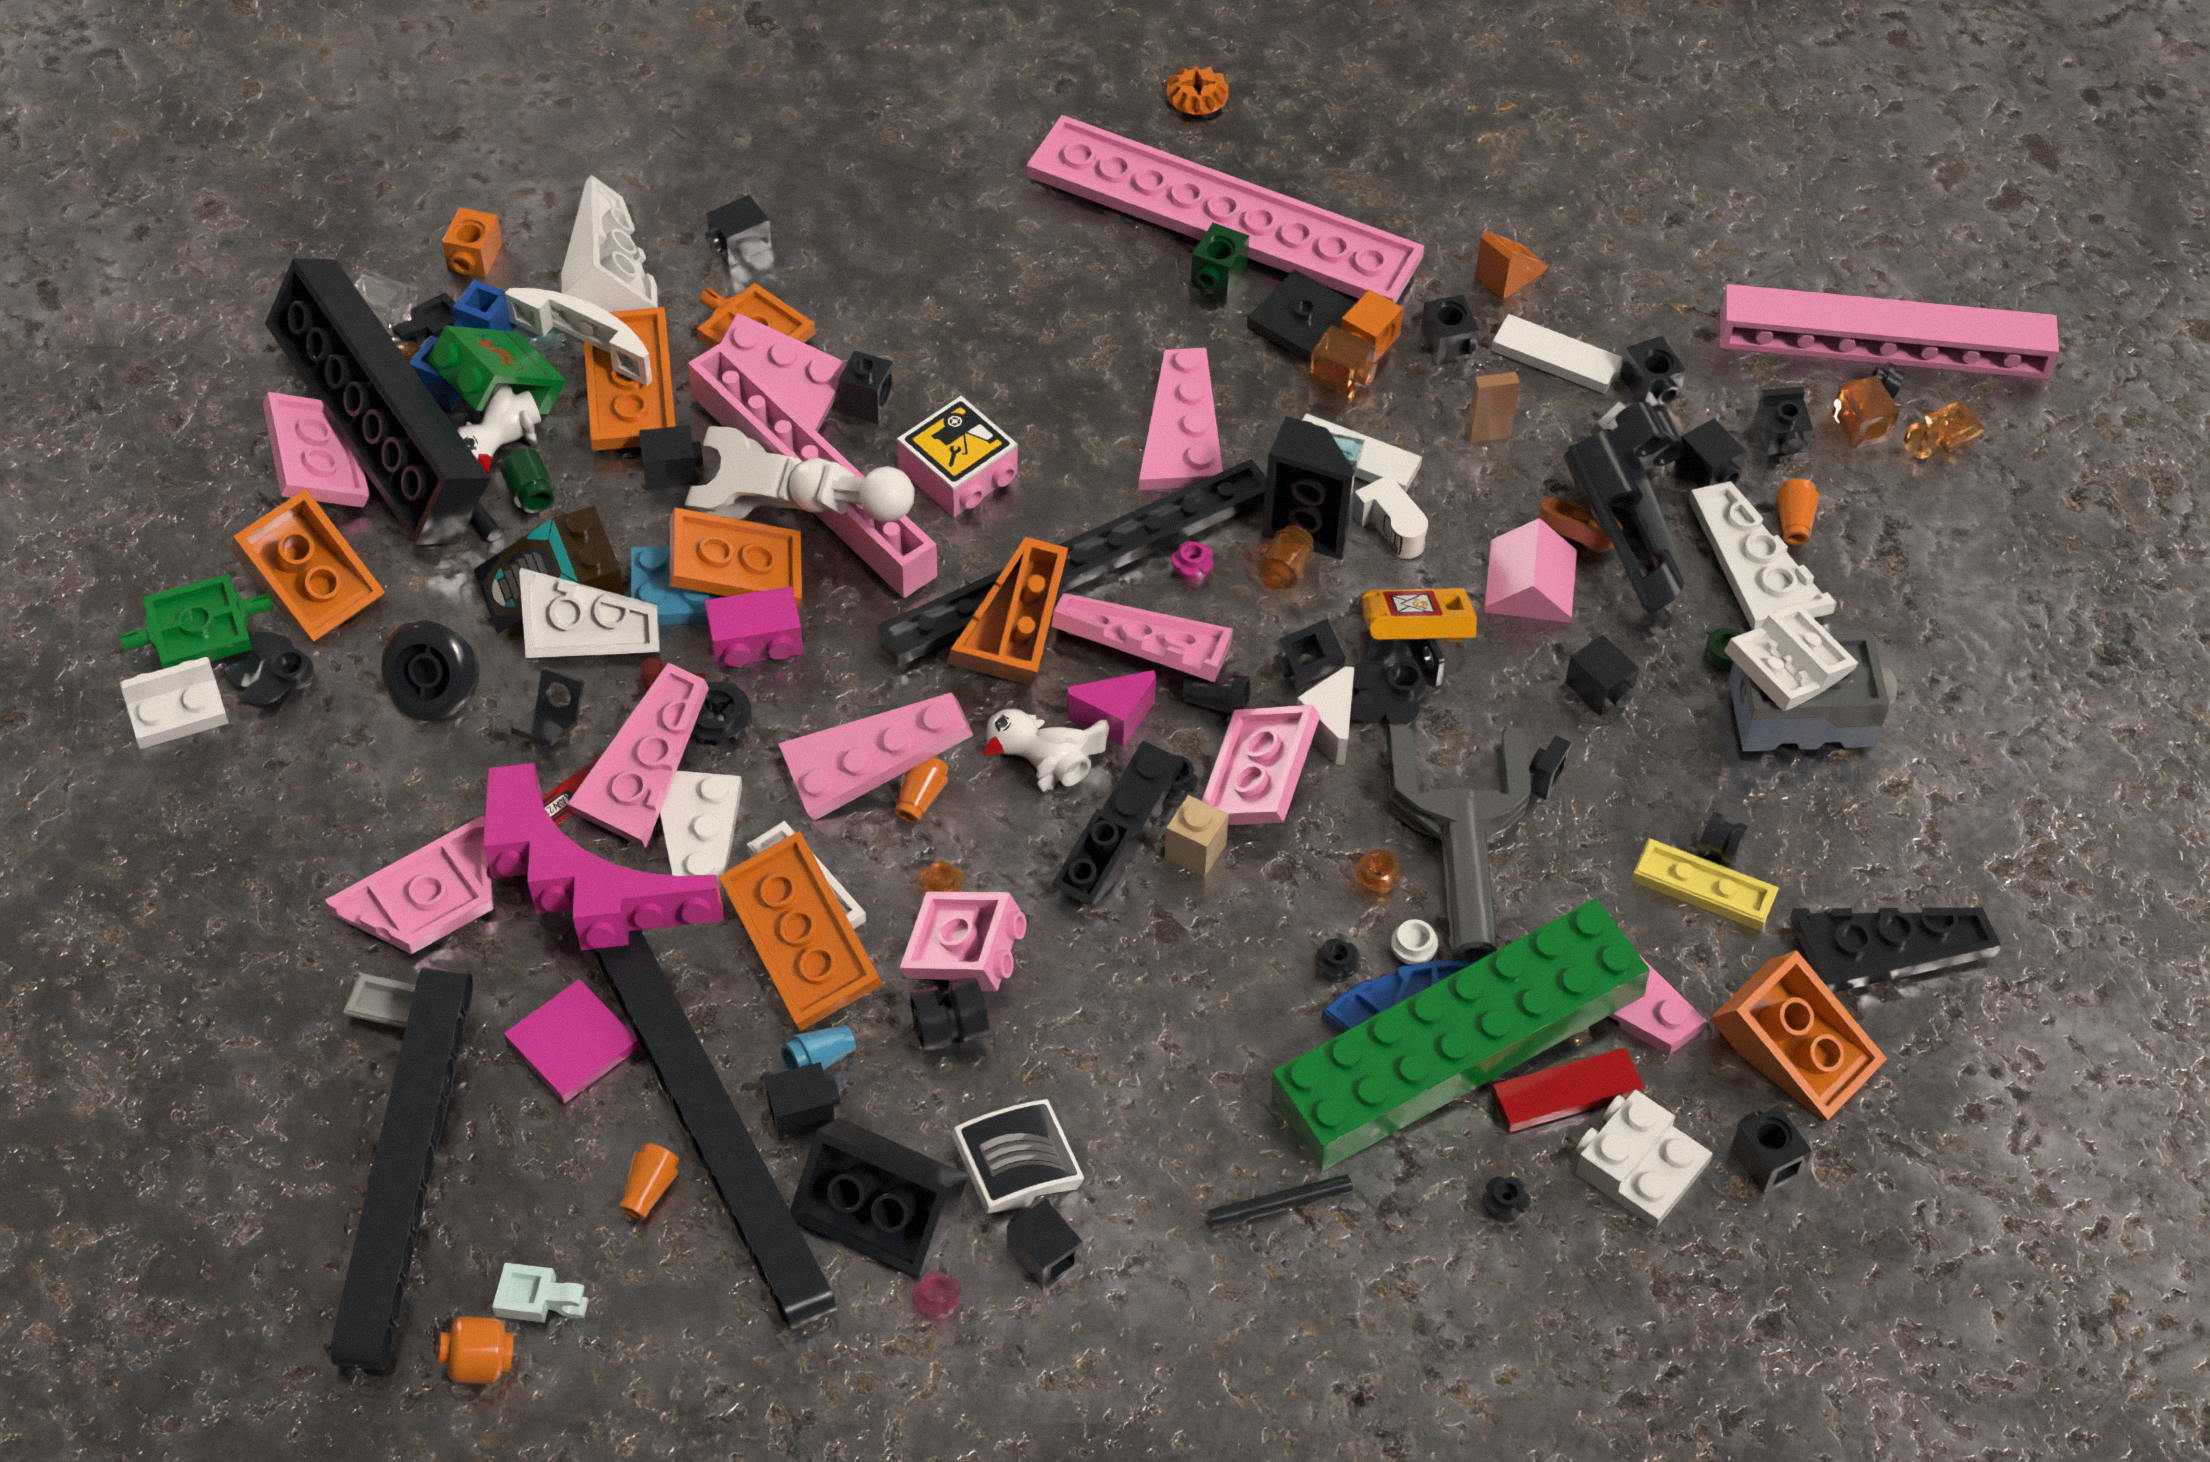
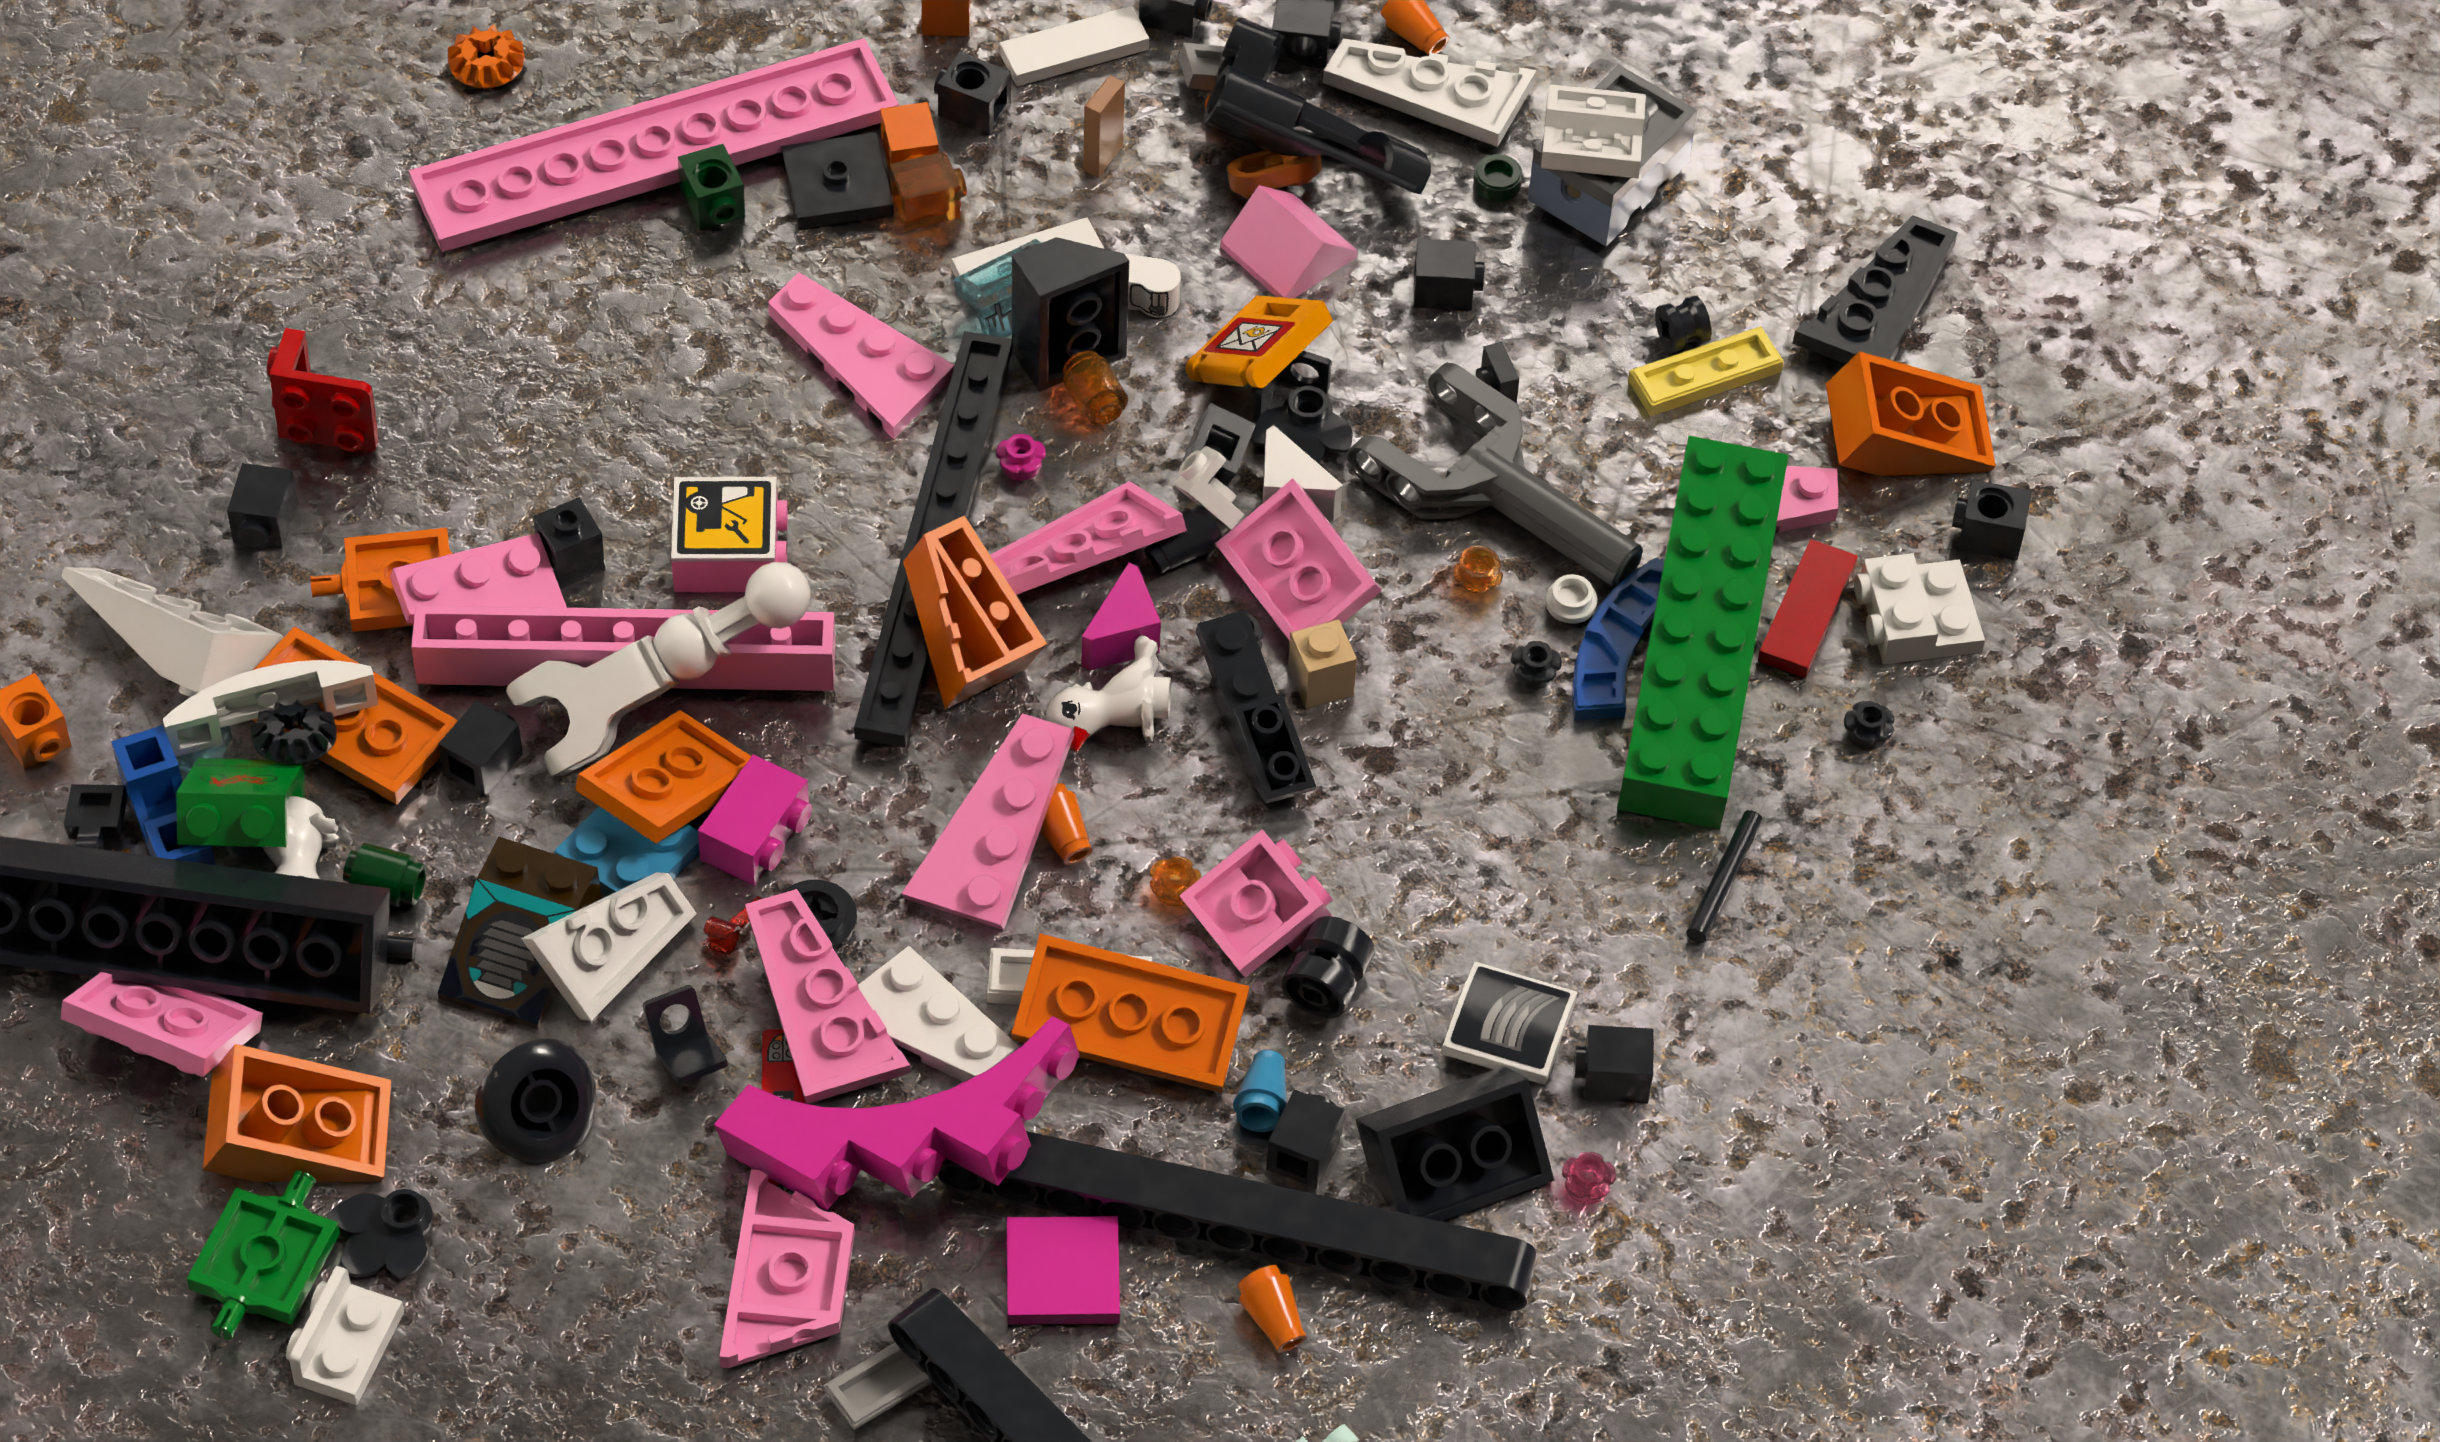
camera: 50 degrees left, 0 degrees up
none -> black gear [251,699,337,764]
none -> red bracket [267,328,379,452]
none -> white bracket [1173,446,1244,530]

